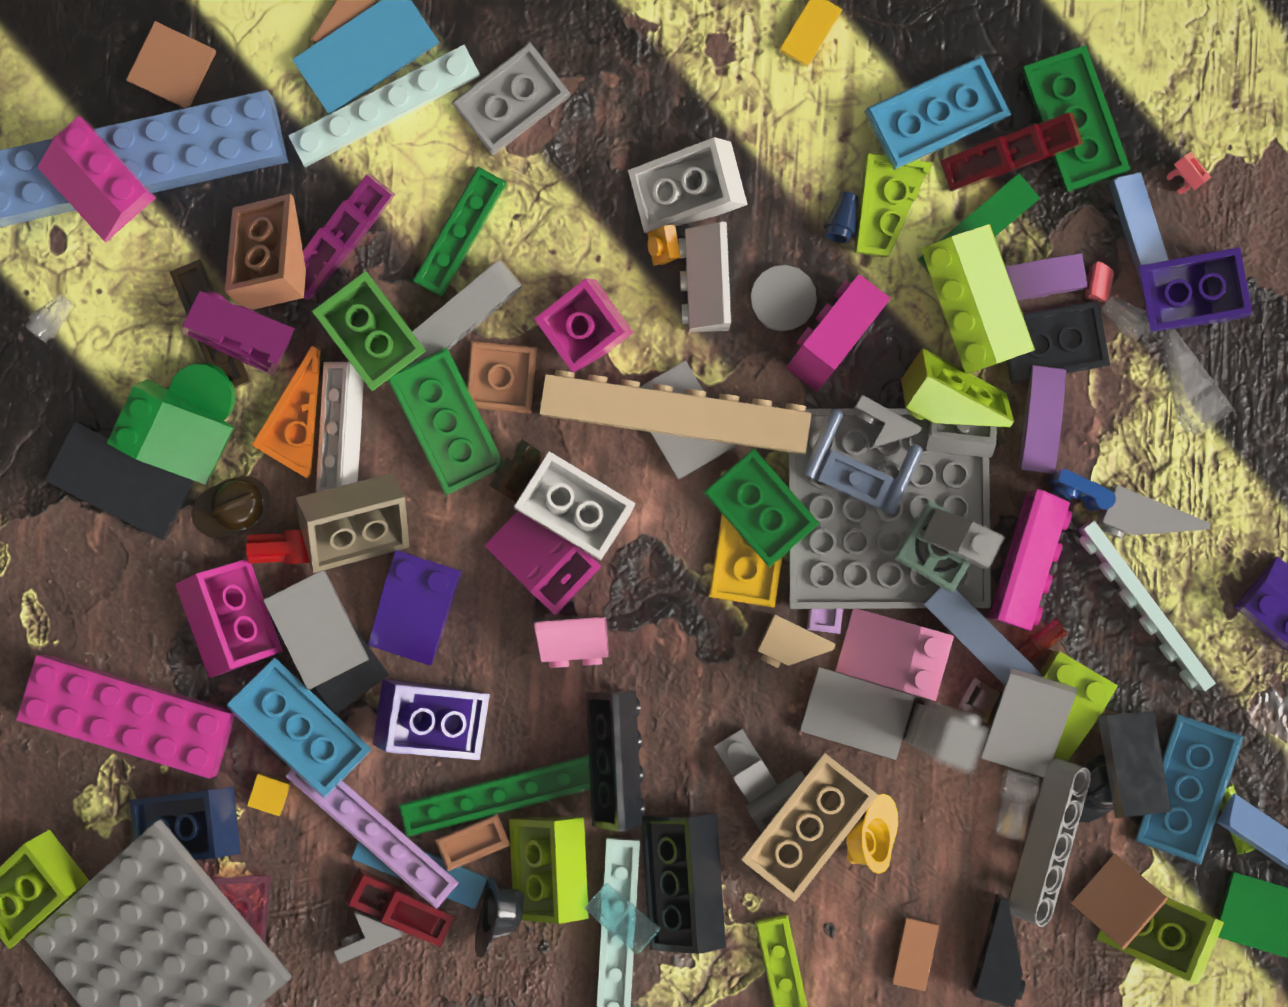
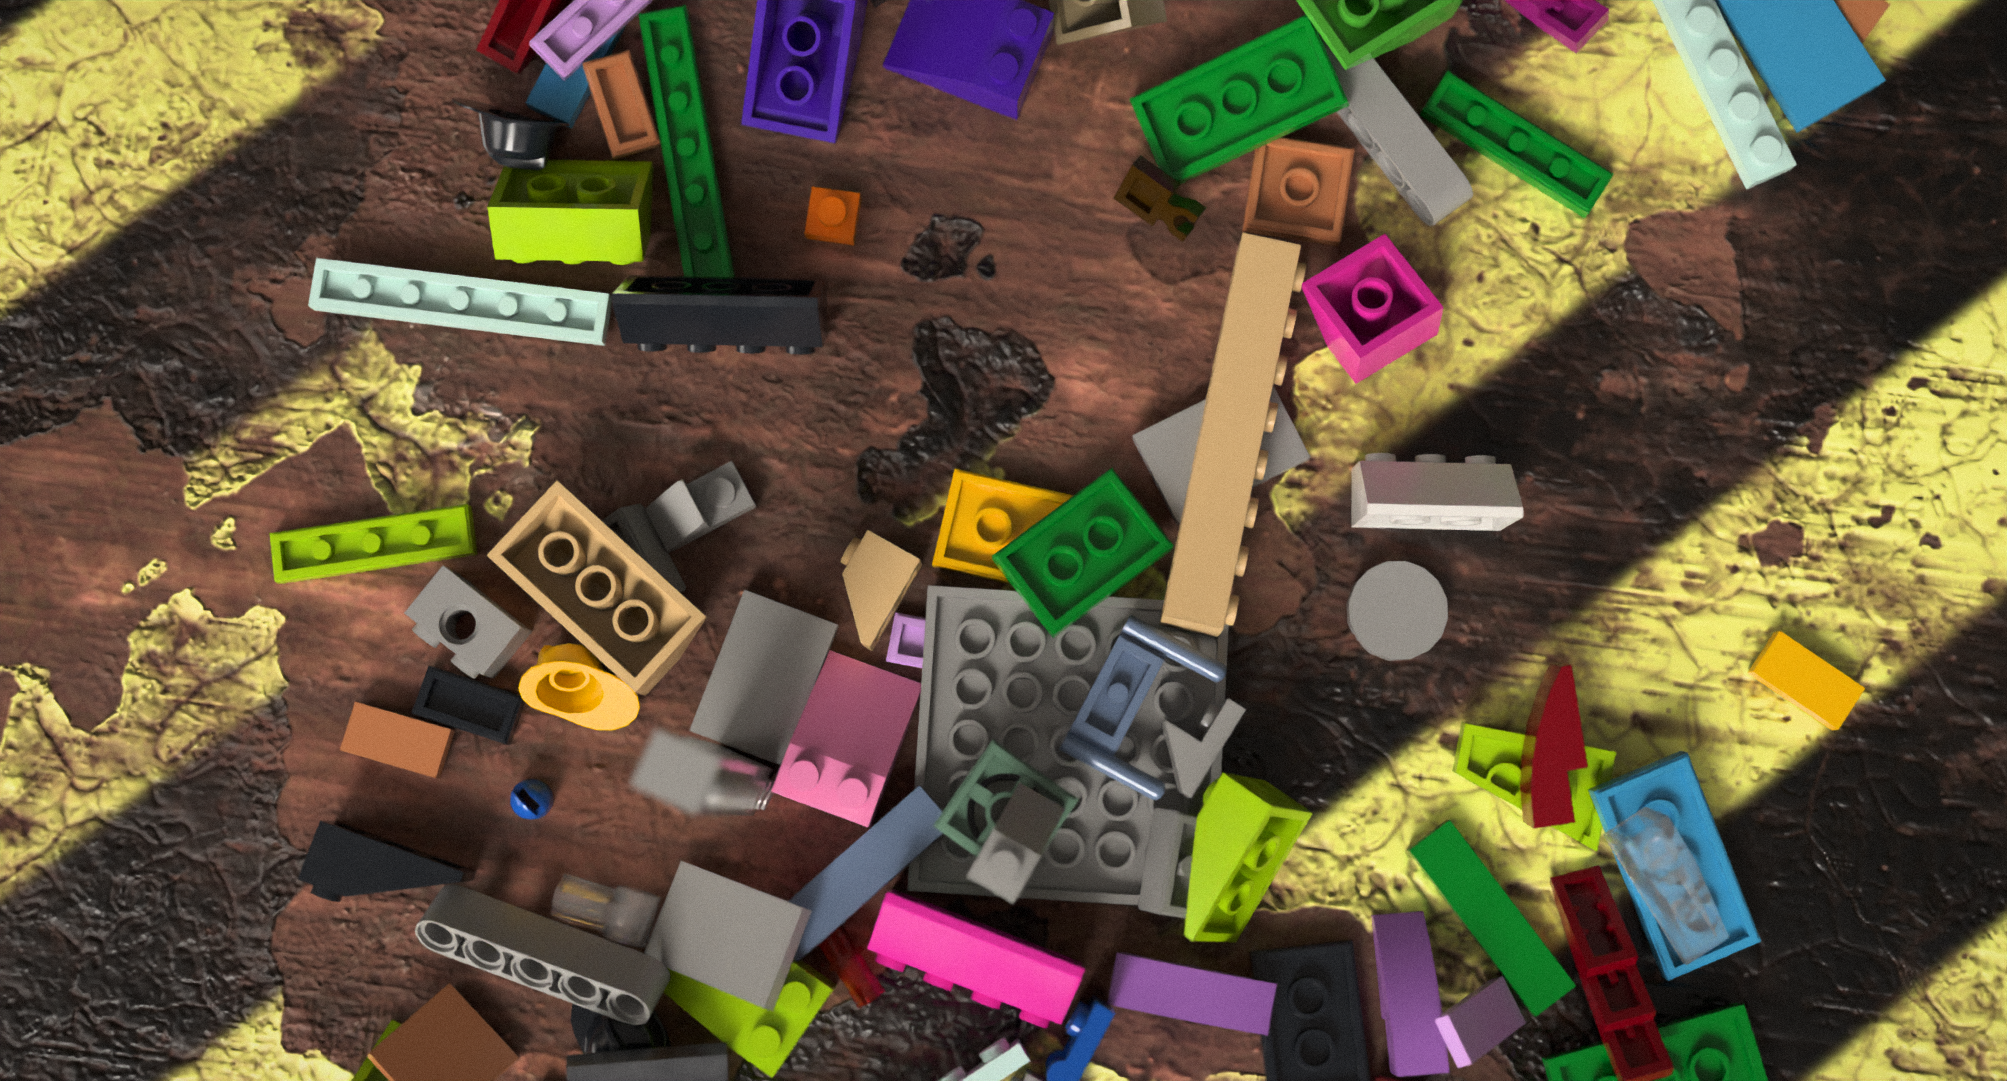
camera: 90 degrees right, 5 degrees down
light grey tile [452,42,571,156] -> none
dark pink slope [485,511,602,615] -> none
white slope [514,451,636,561] -> none
bright pink slope [535,617,609,668] -> none
clear light blue slope [584,883,661,954] -> none
white slope [628,137,747,233] -> none
black slope [642,812,726,954] -> none
light orange plate [647,225,681,266] -> none
dark pink wedge [786,274,891,392] -> none
dark blue cone [823,192,859,244] -> none
lime slope [921,224,1035,375] -> none
dark brown plate [959,677,1002,727] -> none
none -> light grey brick [404,565,532,679]
none -> black tile [412,666,525,745]
none -> blue hinge [510,779,554,820]
none -> orange plate [804,186,862,245]
none -> lavender tile [1434,976,1526,1068]
none -> dark red slope [1520,662,1588,829]
none -> clear slope [1603,807,1729,965]

